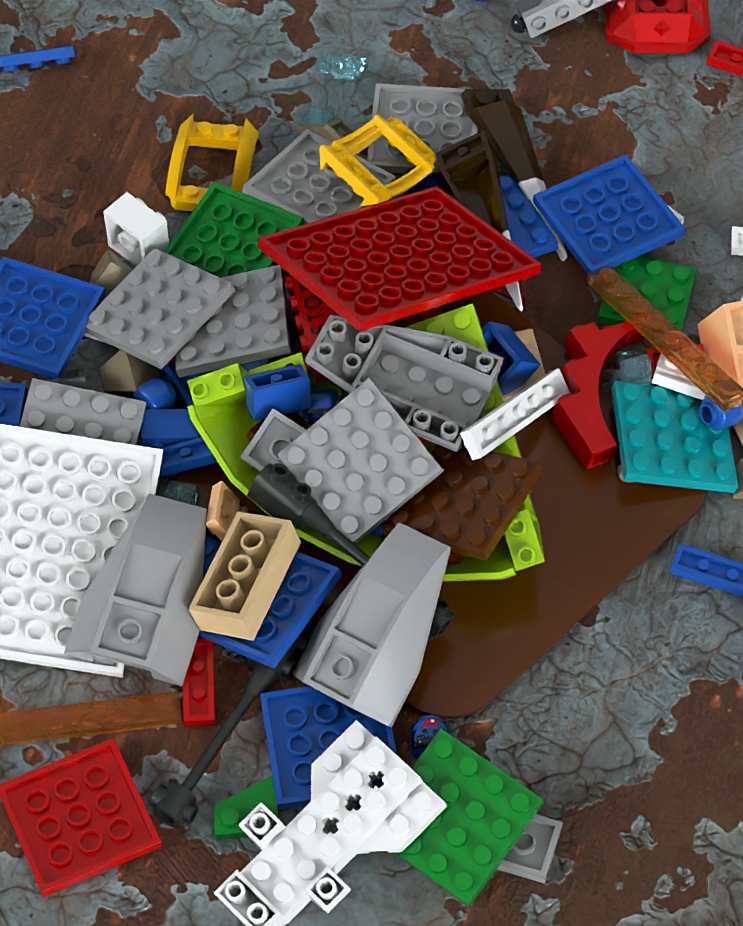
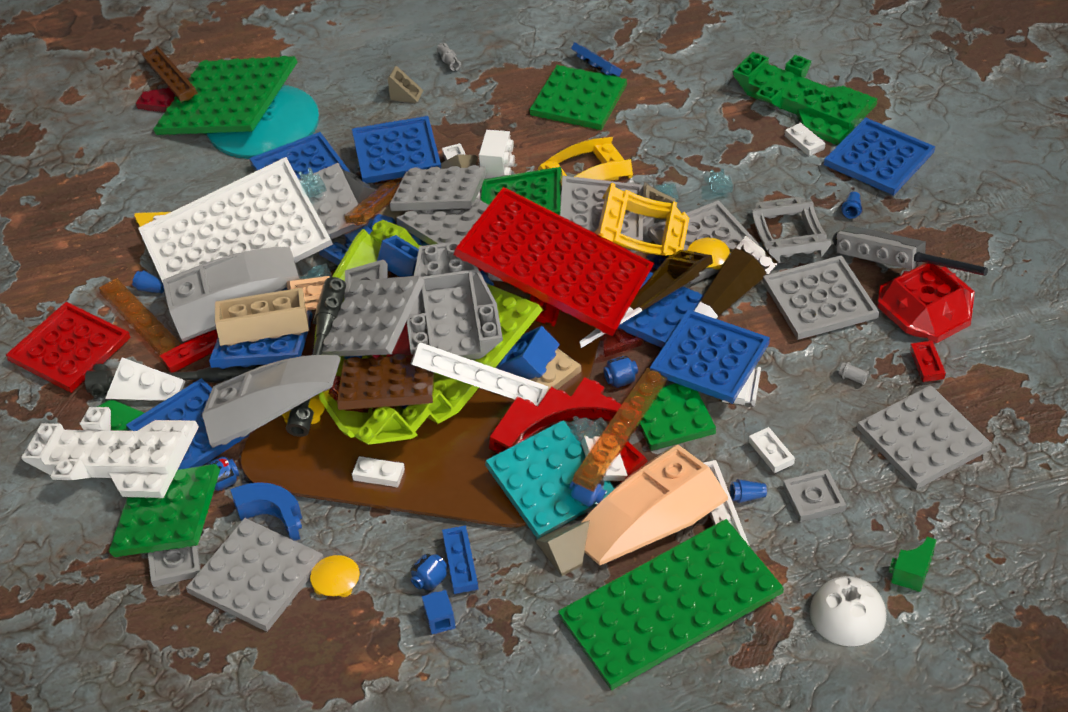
camera: 60 degrees right, 10 degrees down
none -> white wing [105,358,185,401]
none -> blue cone [132,271,164,294]
none -> light grey plate [186,518,324,632]
none -> blue arch [230,483,302,541]
none -> clear light blue plate [298,167,327,198]
none -> yellow dish [310,555,360,597]
none -> clear orange plate [344,177,404,226]
none -> white plate [352,457,405,487]
none -> blue head [410,554,447,591]
none -> white plate [442,144,466,160]
none -> green plate [530,65,627,130]
none -> blue head [603,356,638,388]
none -> yellow dish [687,238,730,270]
none -> light grey wedge [752,197,831,263]
none -> light grey plate [763,255,879,340]
none -> light grey pin [838,362,869,385]

